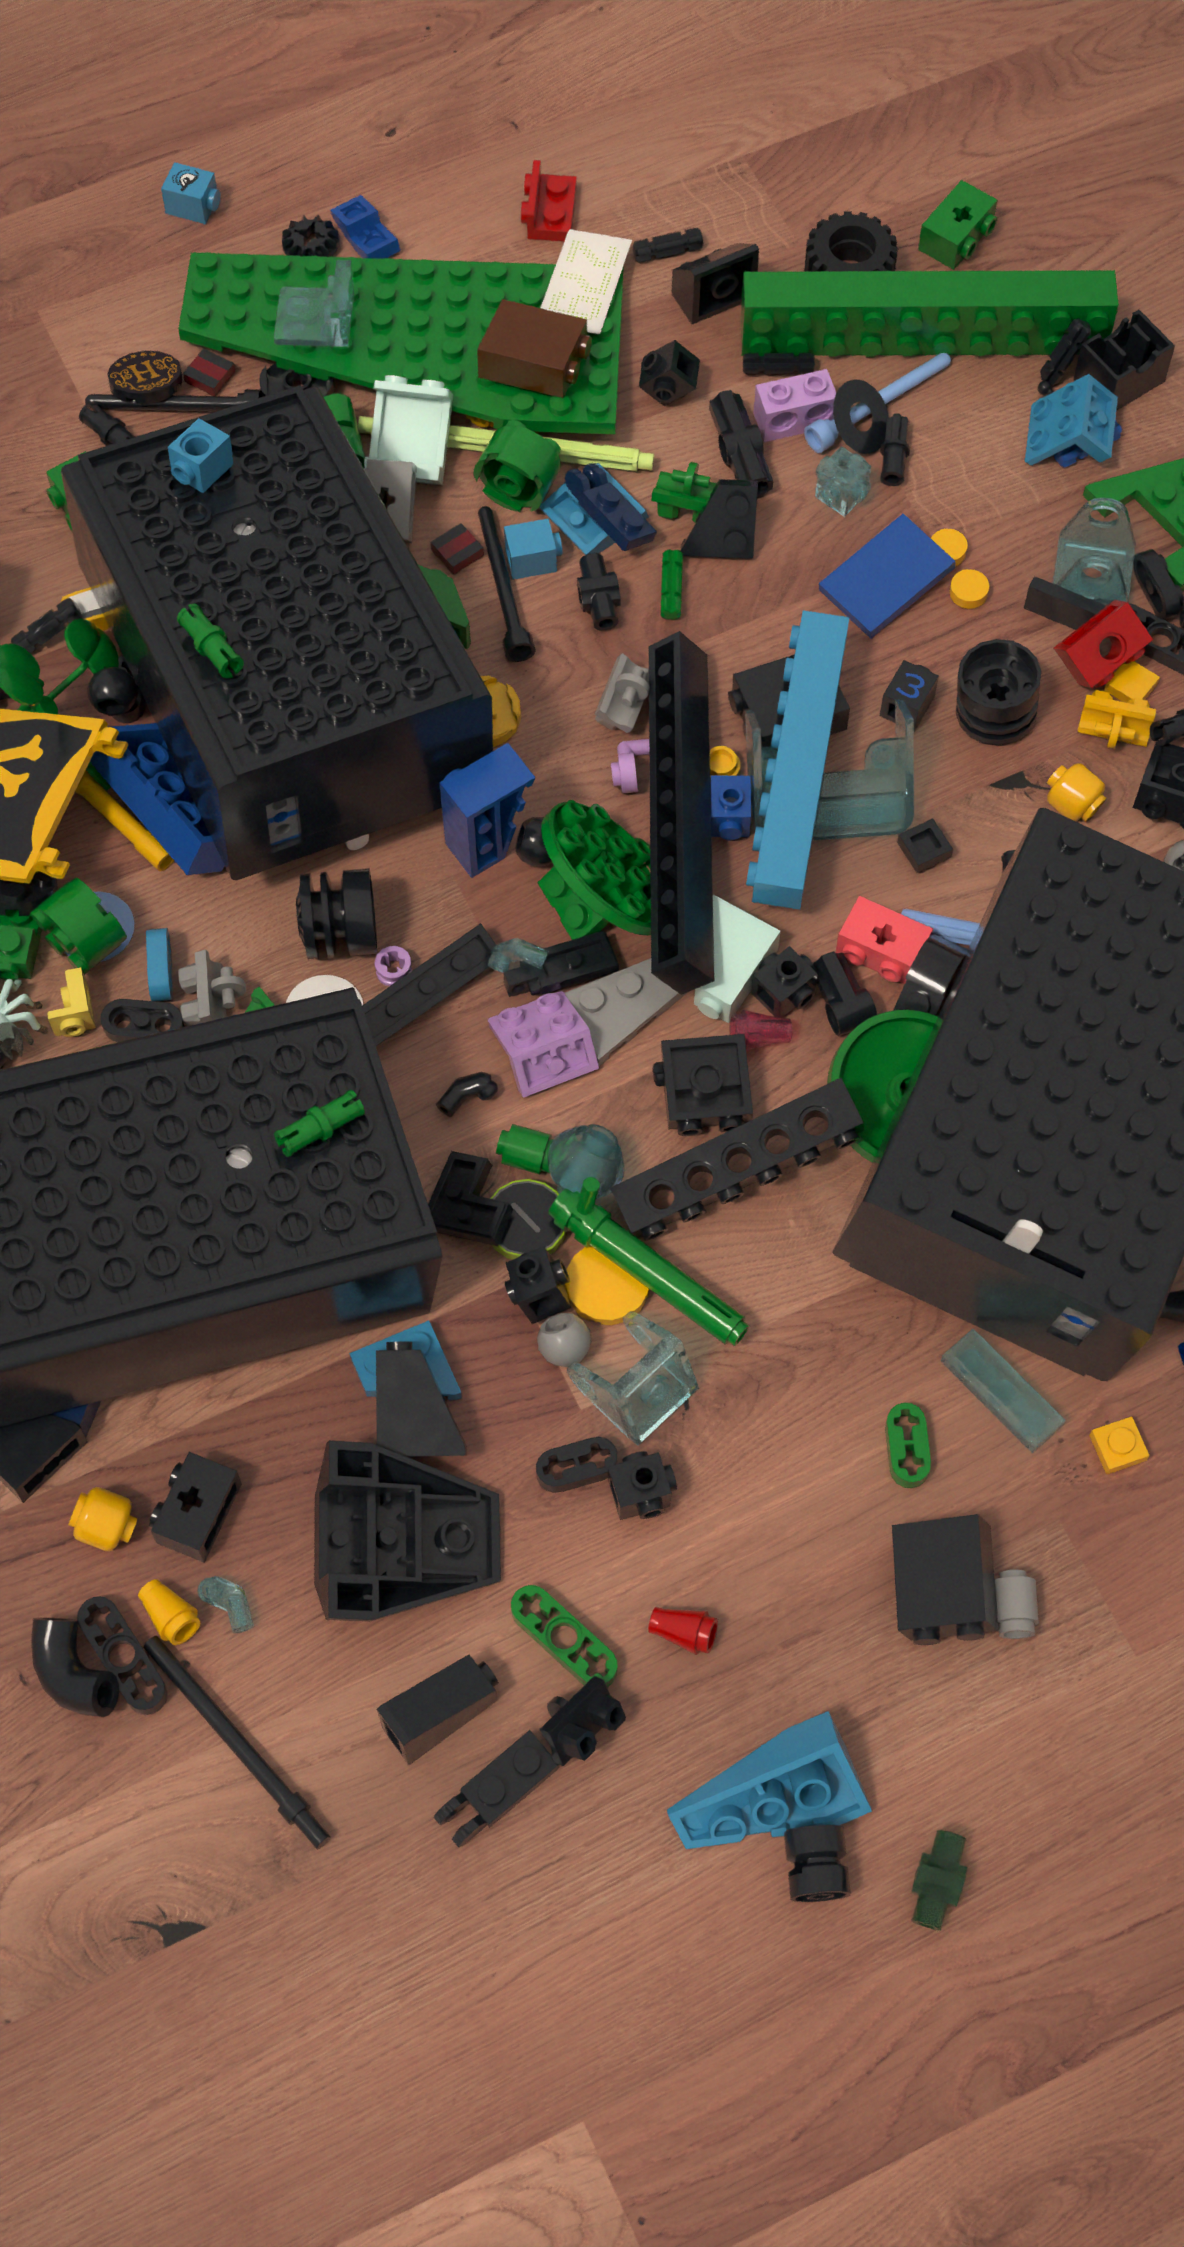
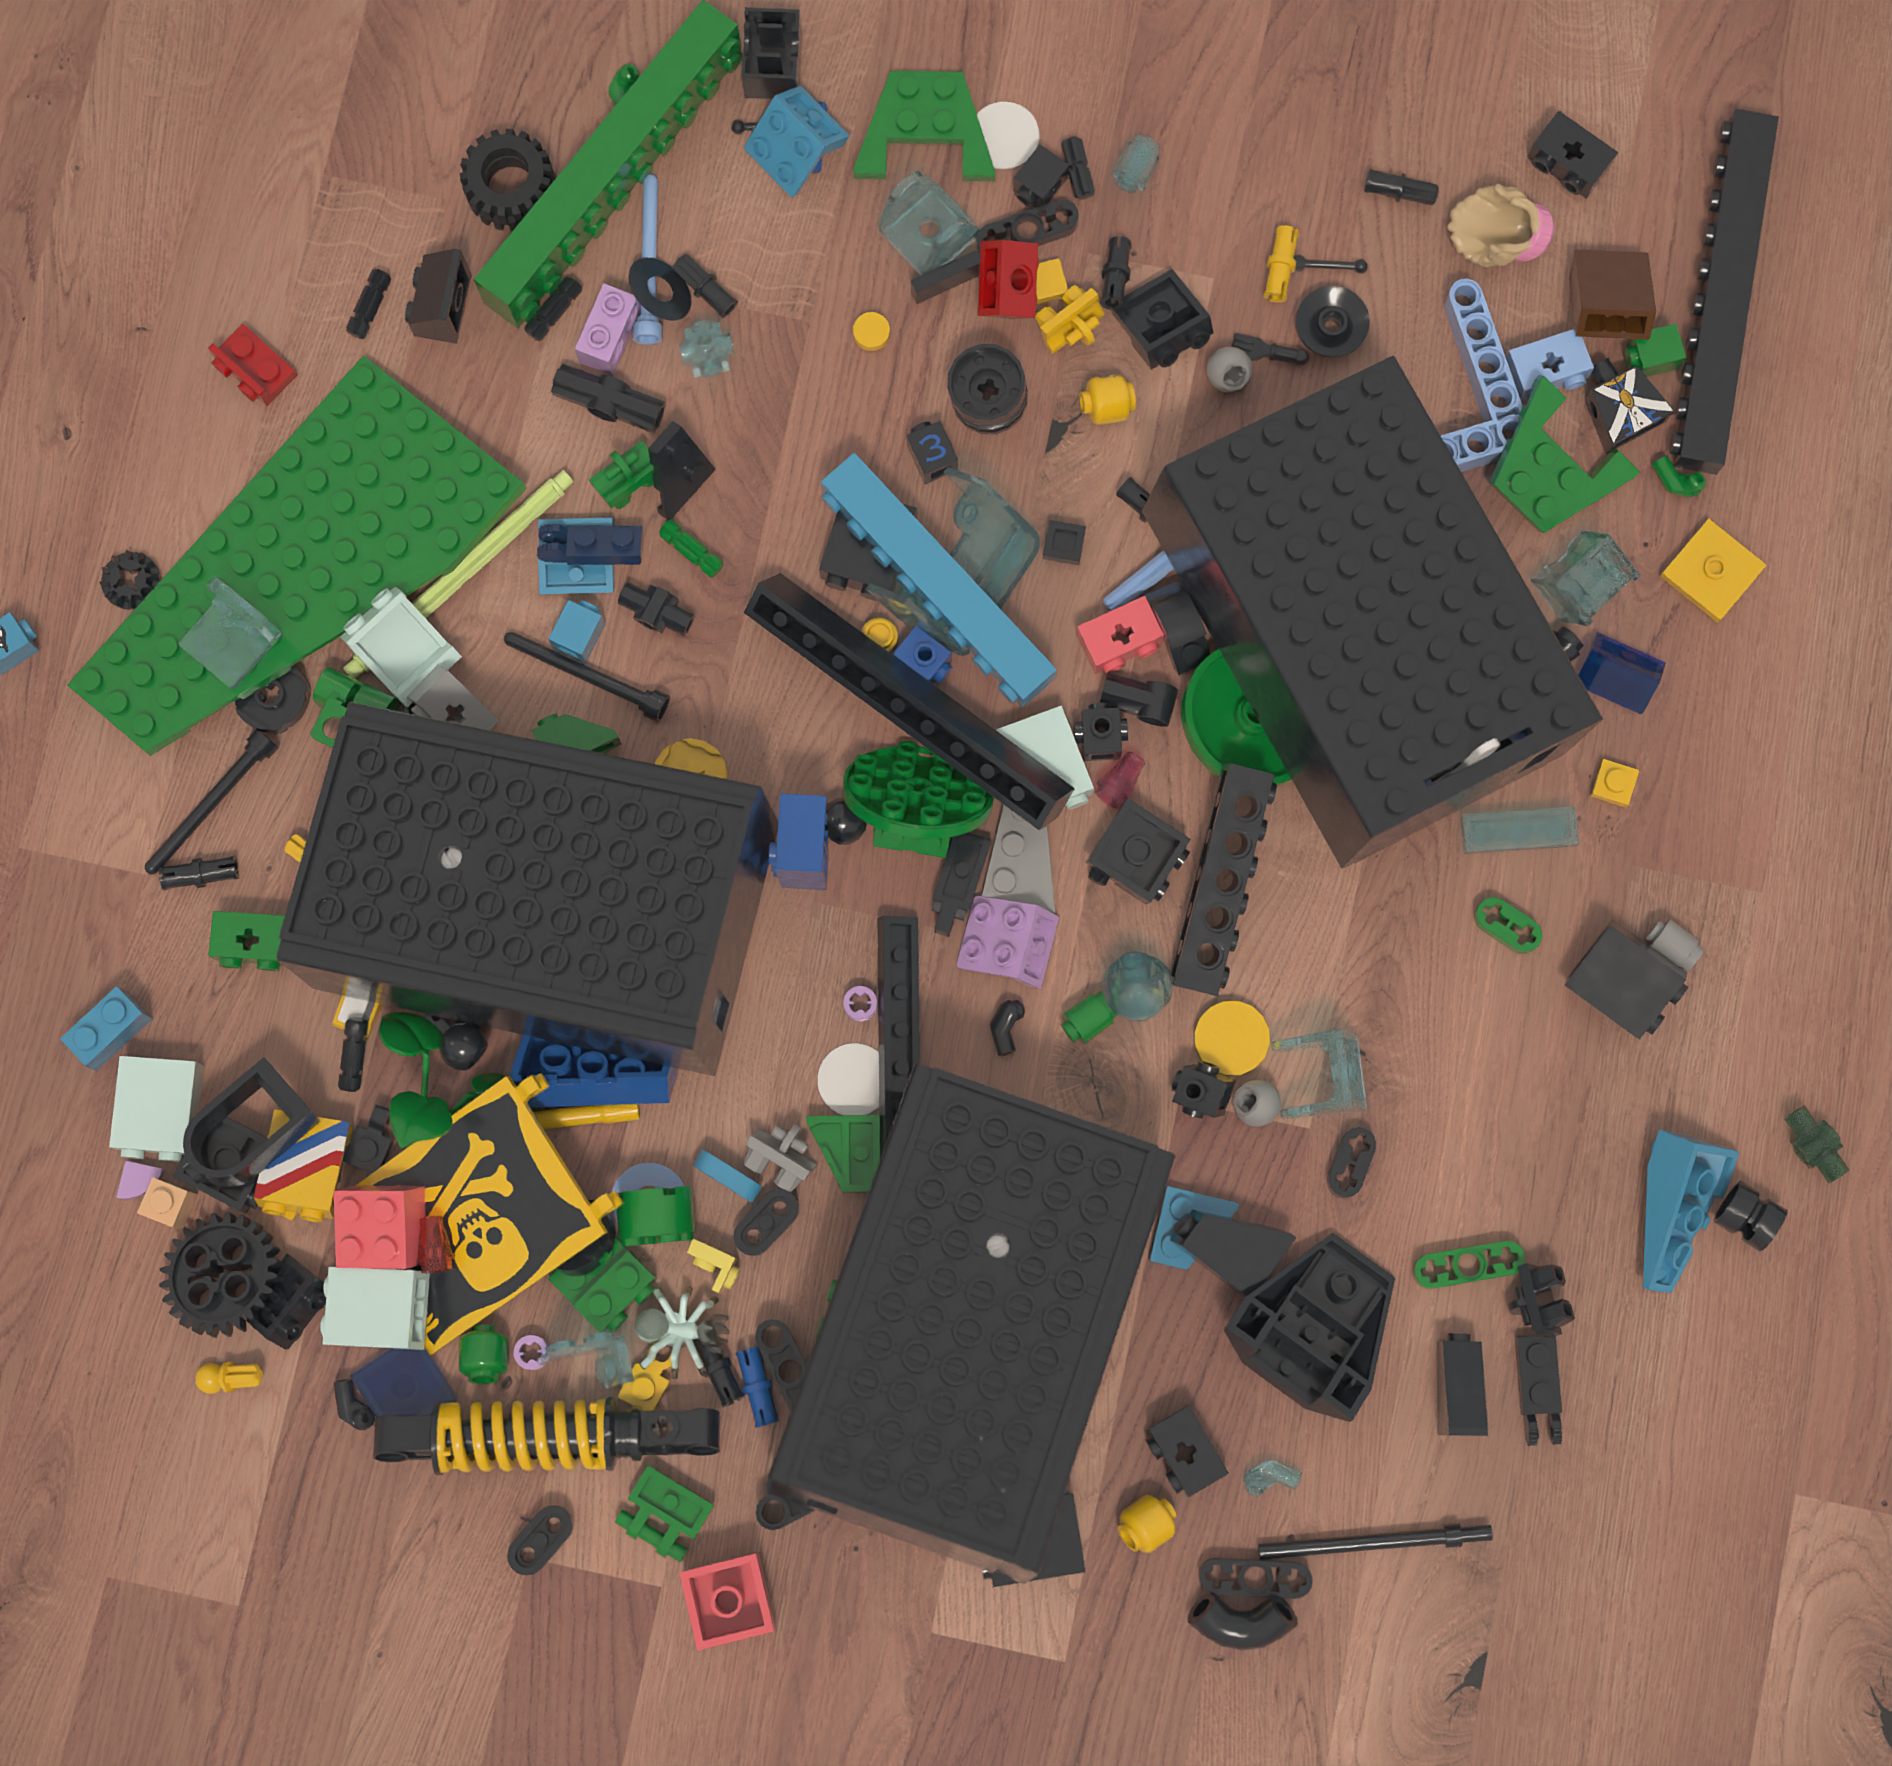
camera: 50 degrees left, 15 degrees up
black tile [107,351,183,405] -> none
yellow cone [138,1579,201,1645] -> none
dark azure brick [168,418,233,493] -> none
green pin [177,604,244,678] -> none
tile [183,348,235,396] -> none
green pin [274,1089,365,1157] -> none
black wheel [296,868,377,960] -> none
blue slope [330,195,401,259] -> none
black tile [428,1151,514,1246] -> none
tile [431,523,484,575] -> none
green brick [473,420,561,512] -> none
reddish brown brick [477,299,592,398] -> none
clear light blue arm [488,938,549,973] -> none
black tile [490,1179,566,1260] -> none
white sticker [541,229,632,334] -> none
green cylinder [548,1177,750,1346] -> none
light grey hips [595,653,650,733] -> none
black brick [608,1451,677,1520] -> none
lavender plate [611,739,649,794] -> none
black brick [639,340,700,406] -> none
red cone [648,1607,718,1655] -> none
blue tile [819,514,956,639] -> none
green brick [918,180,998,270] -> none
yellow tile [931,529,968,567] -> none
black axle [1040,318,1091,385] -> none
black plate [1133,549,1184,620] -> none

